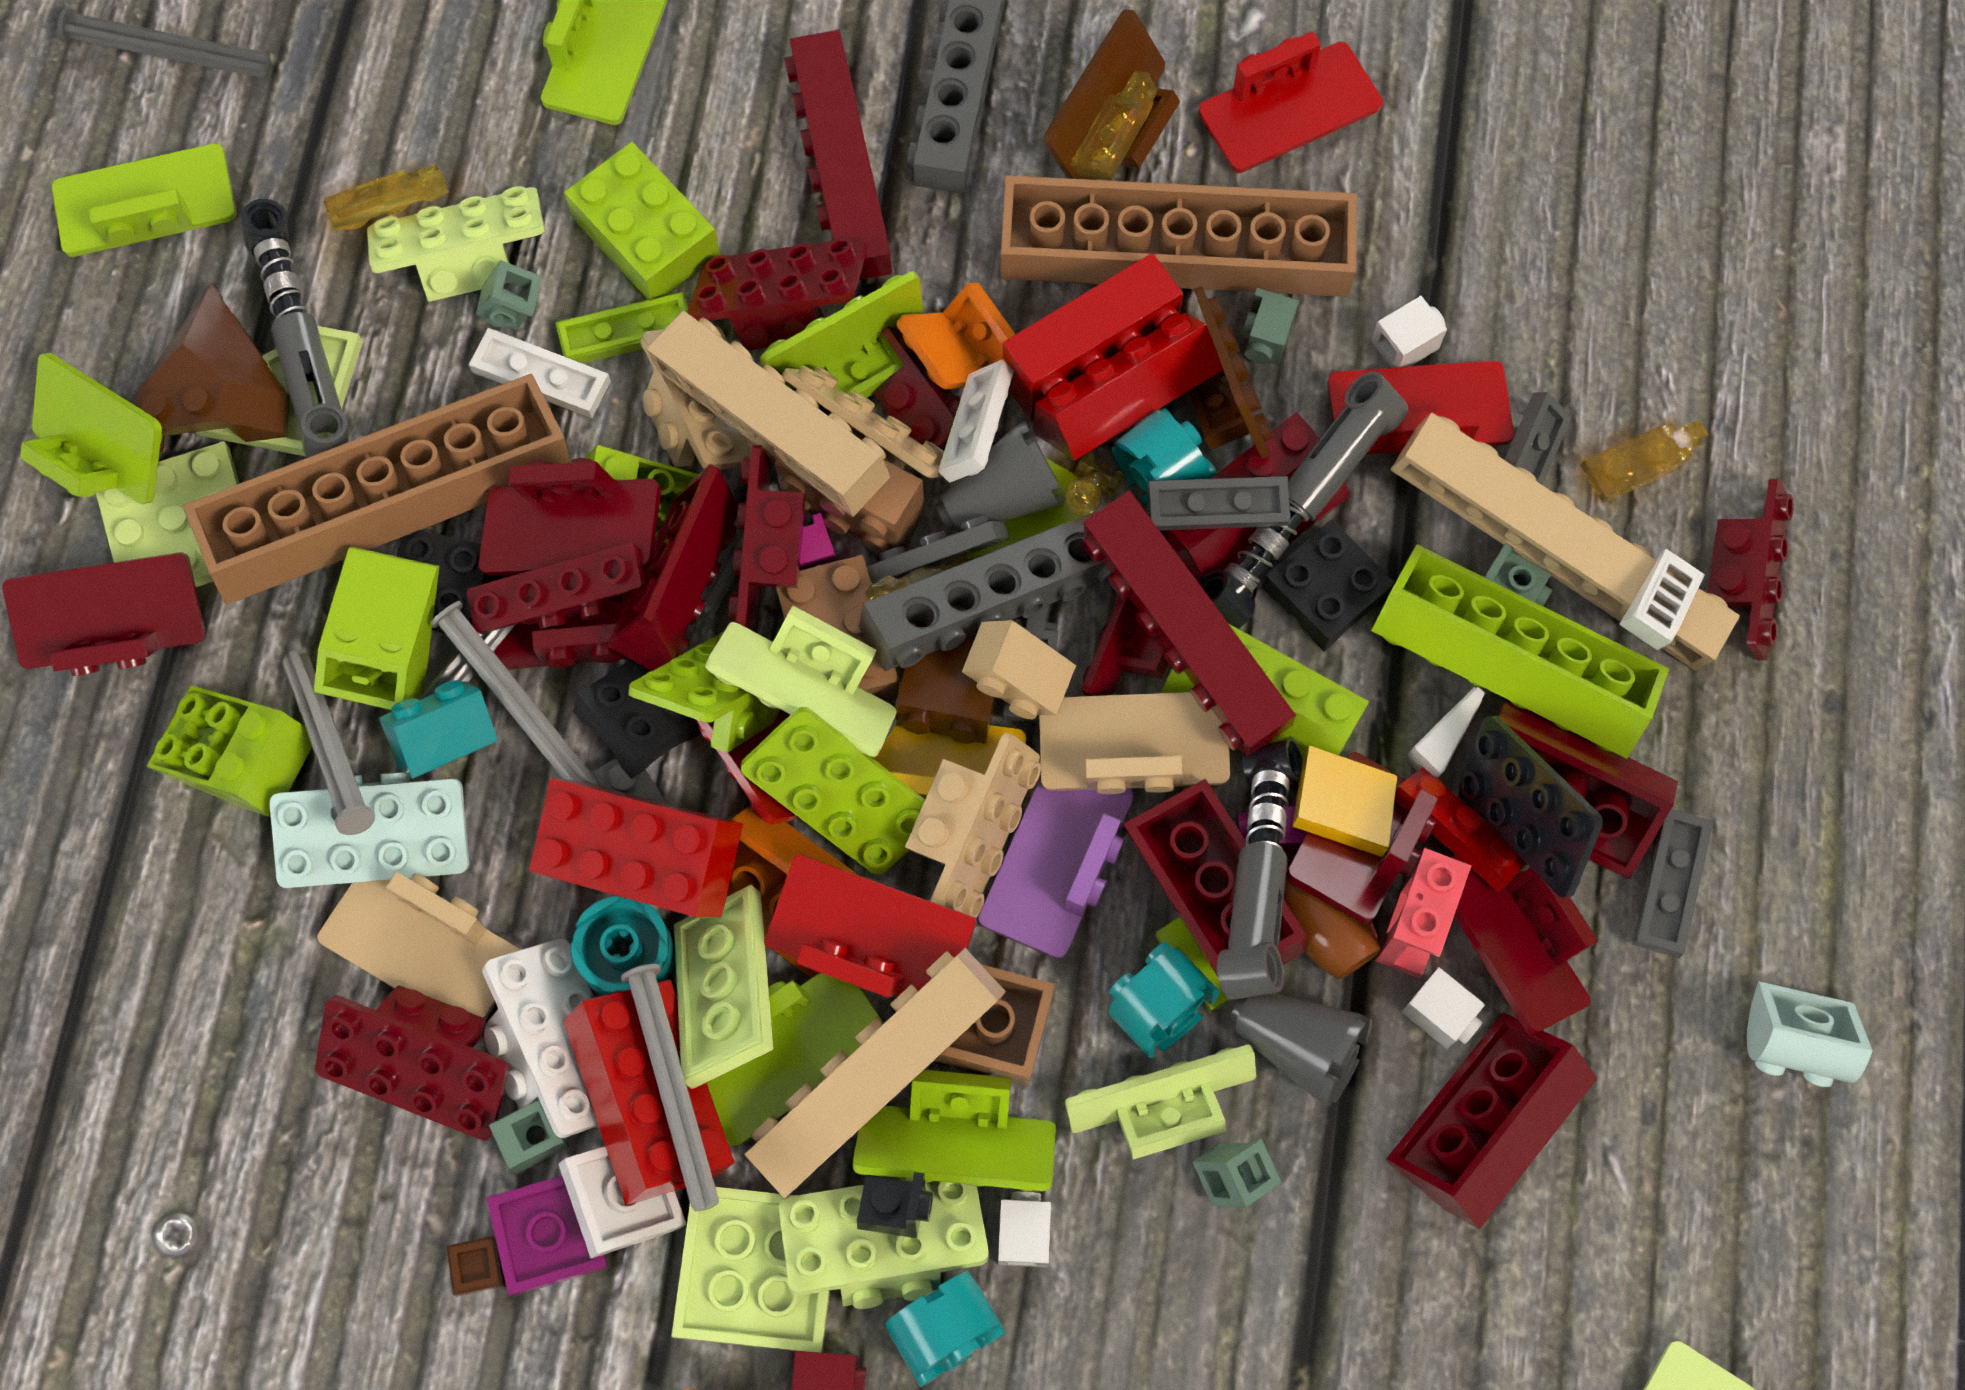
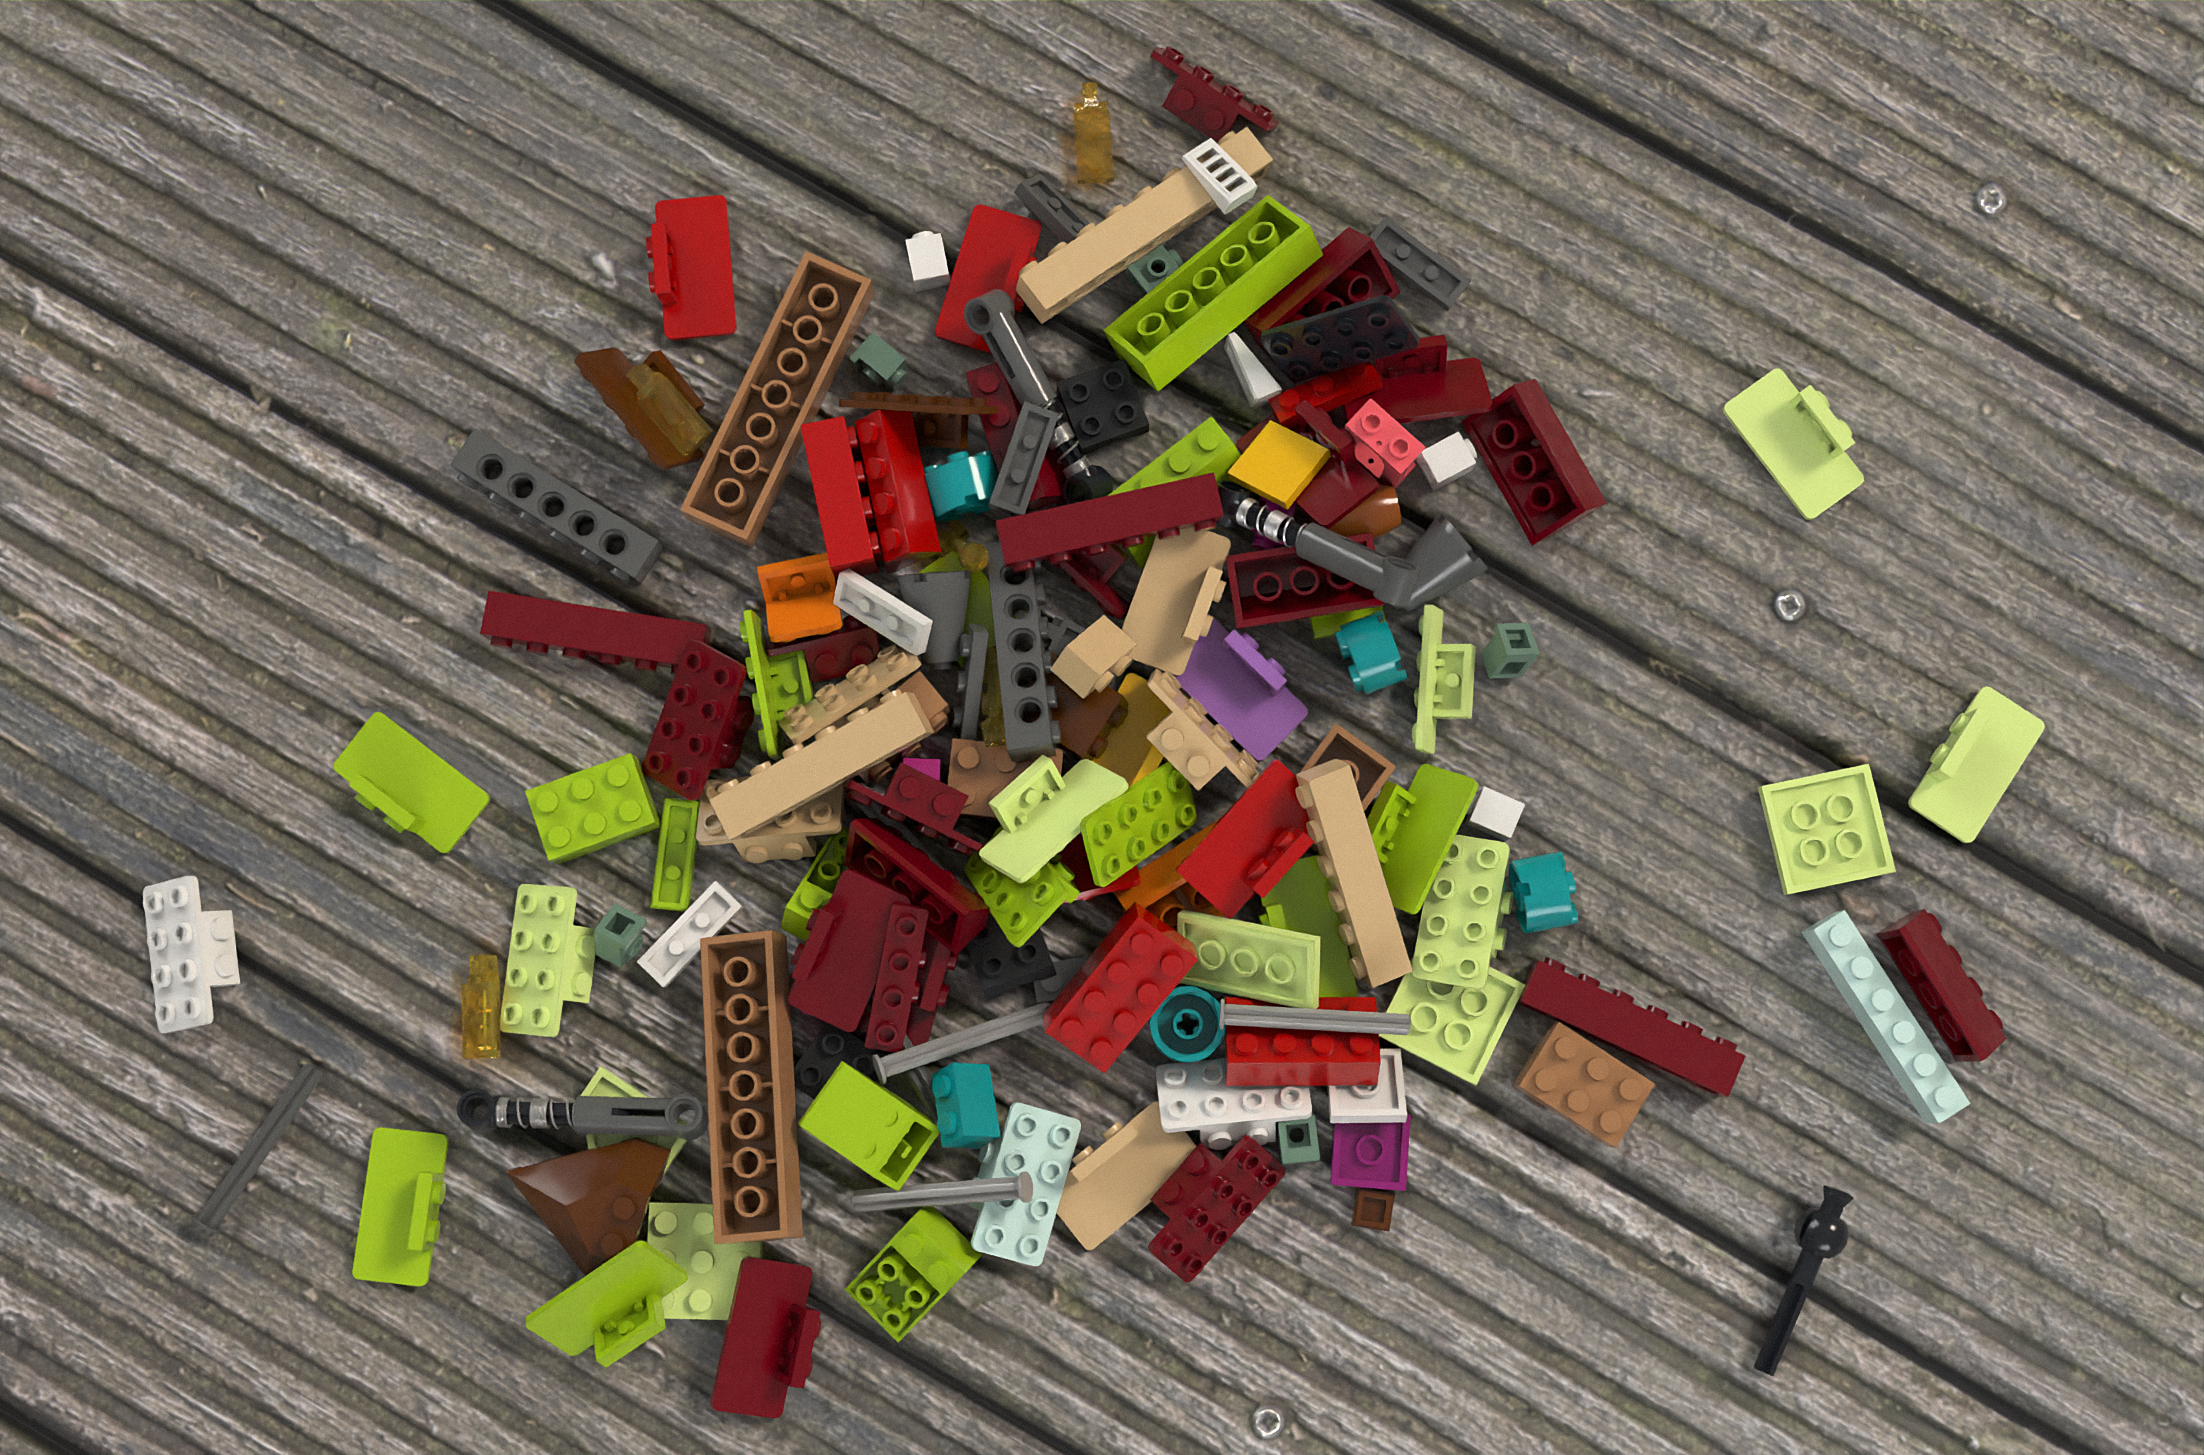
camera: 70 degrees left, 10 degrees up
black bracket [857,1172,933,1238] -> none
light aqua brick [1747,981,1873,1087] -> none

